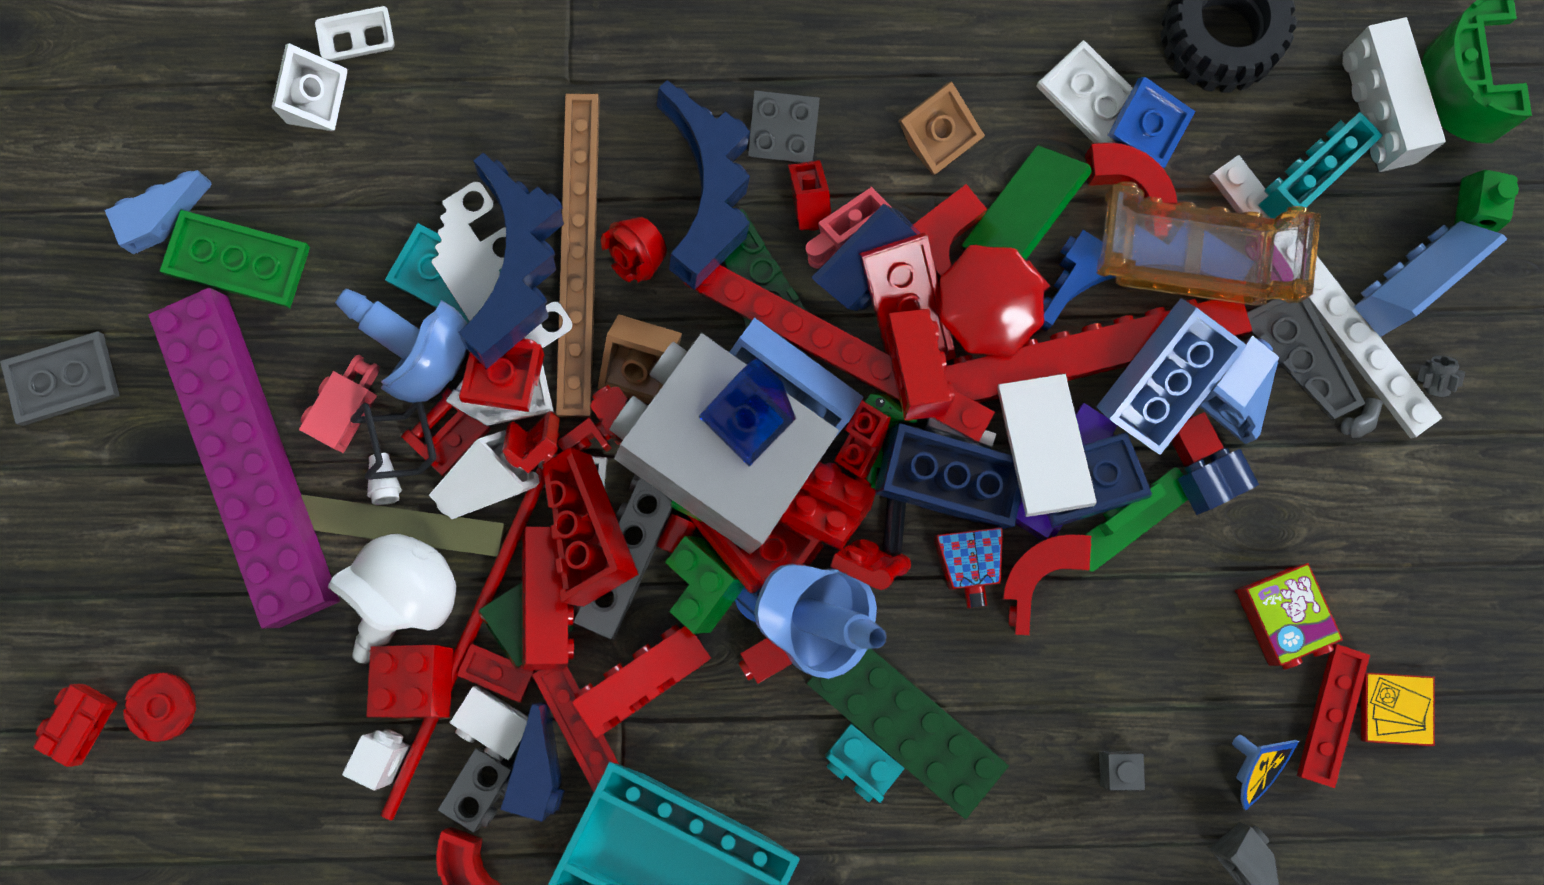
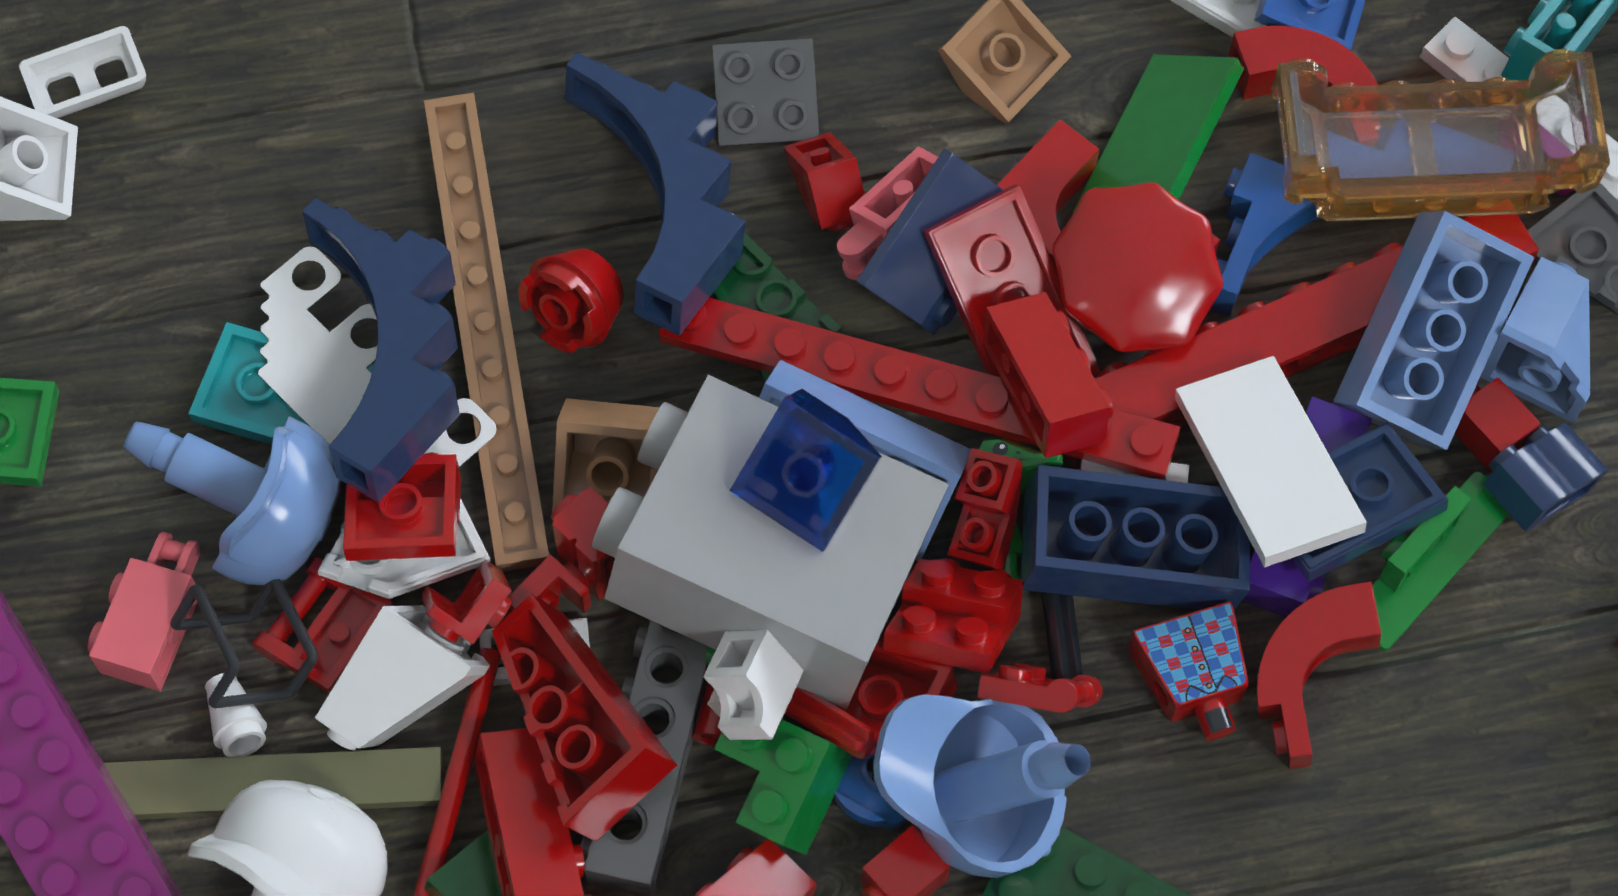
camera: 10 degrees left, 15 degrees down
none -> white brick [703,630,804,740]

